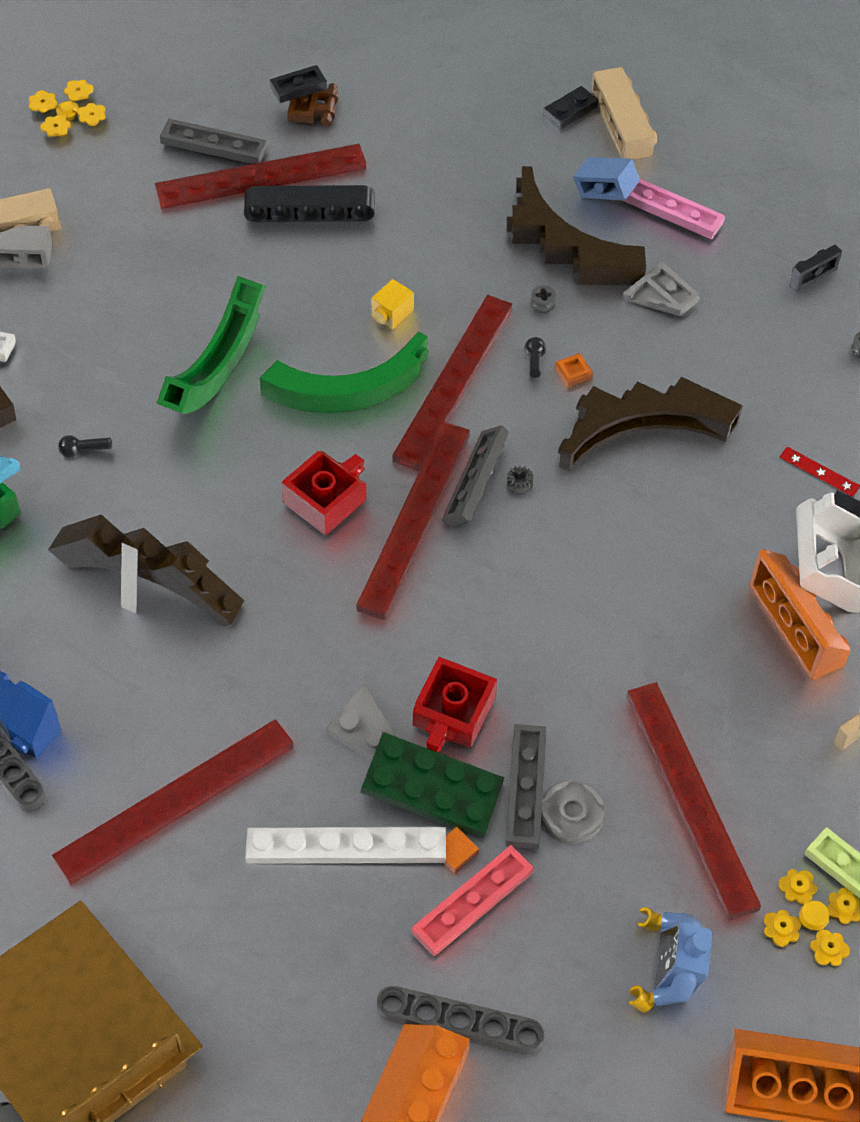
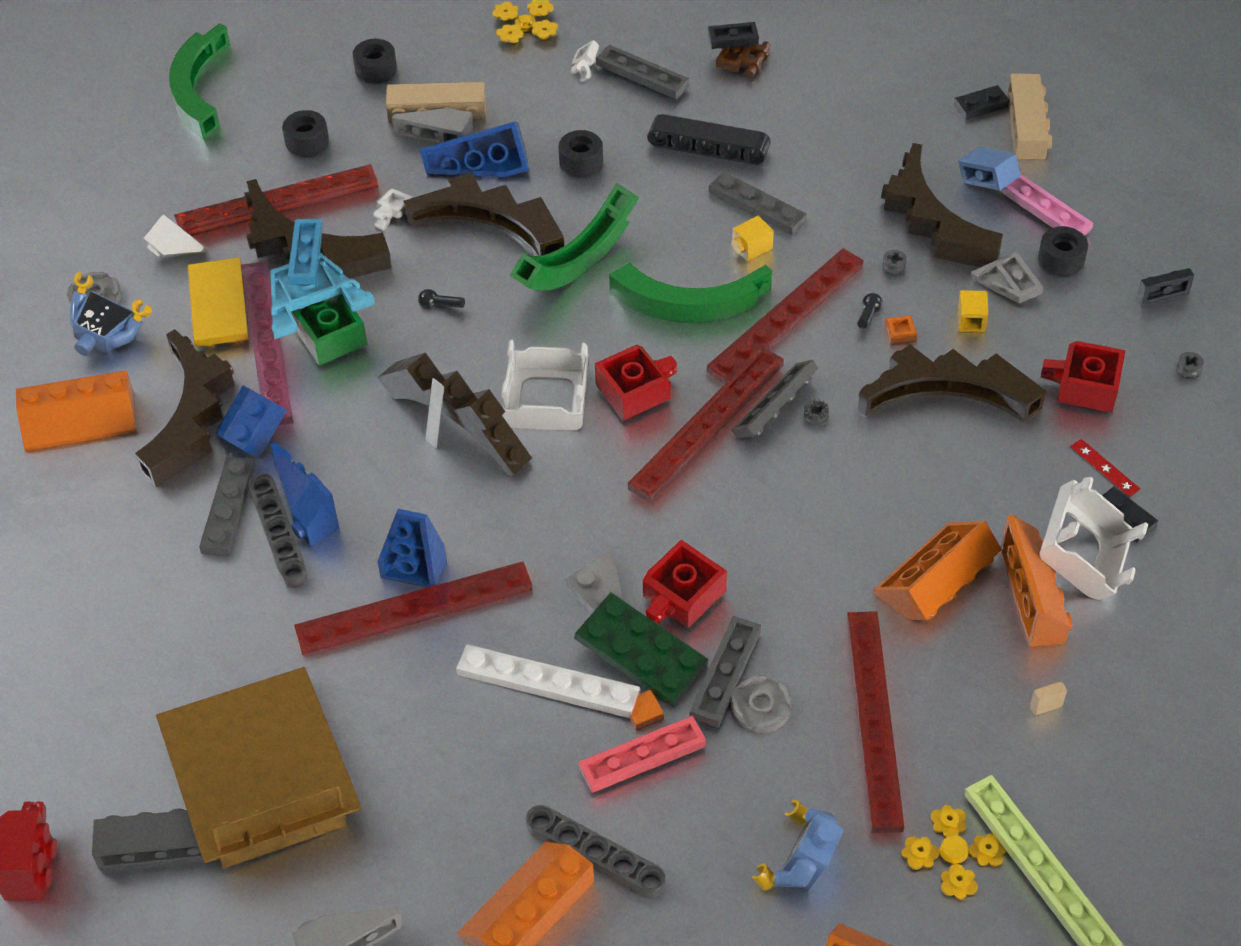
camera: 20 degrees right, 5 degrees down
clear red plate [155,143,366,209] -> none
none -> blue wedge [377,509,447,590]
none -> dark brown arch [403,172,565,256]
none -> blue wedge [419,121,529,177]
none -> white piece [501,340,589,431]
none -> black tyre [559,130,603,177]
none -> white plate [571,40,600,83]
none -> dark grey plate [709,171,807,235]
none -> orange slope [873,521,1002,621]
none -> yellow brick [957,290,988,333]
none -> black tyre [1038,226,1089,276]
none -> red hinge [1040,341,1126,413]

